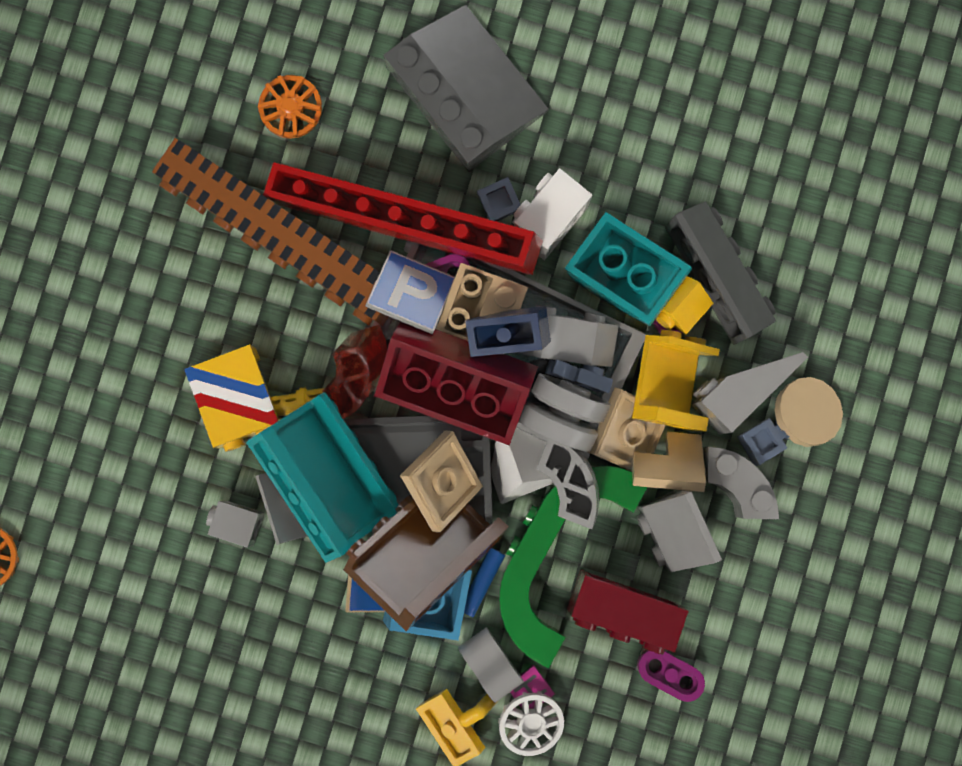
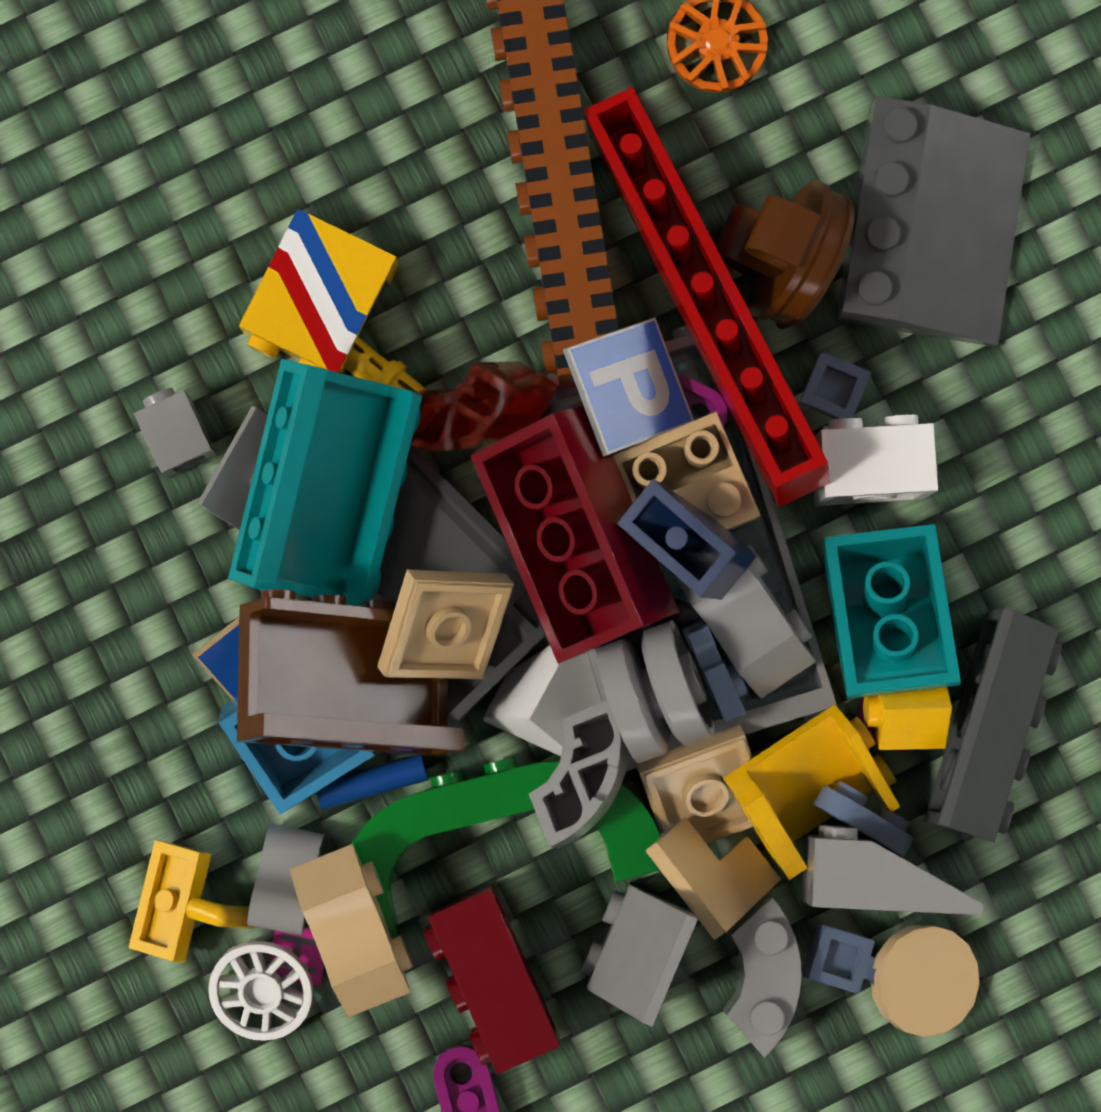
camera: 40 degrees right, 0 degrees up
none -> tan brick [289,844,413,1017]
none -> reddish brown piece [715,180,855,329]
none -> sand blue plate [813,781,915,857]

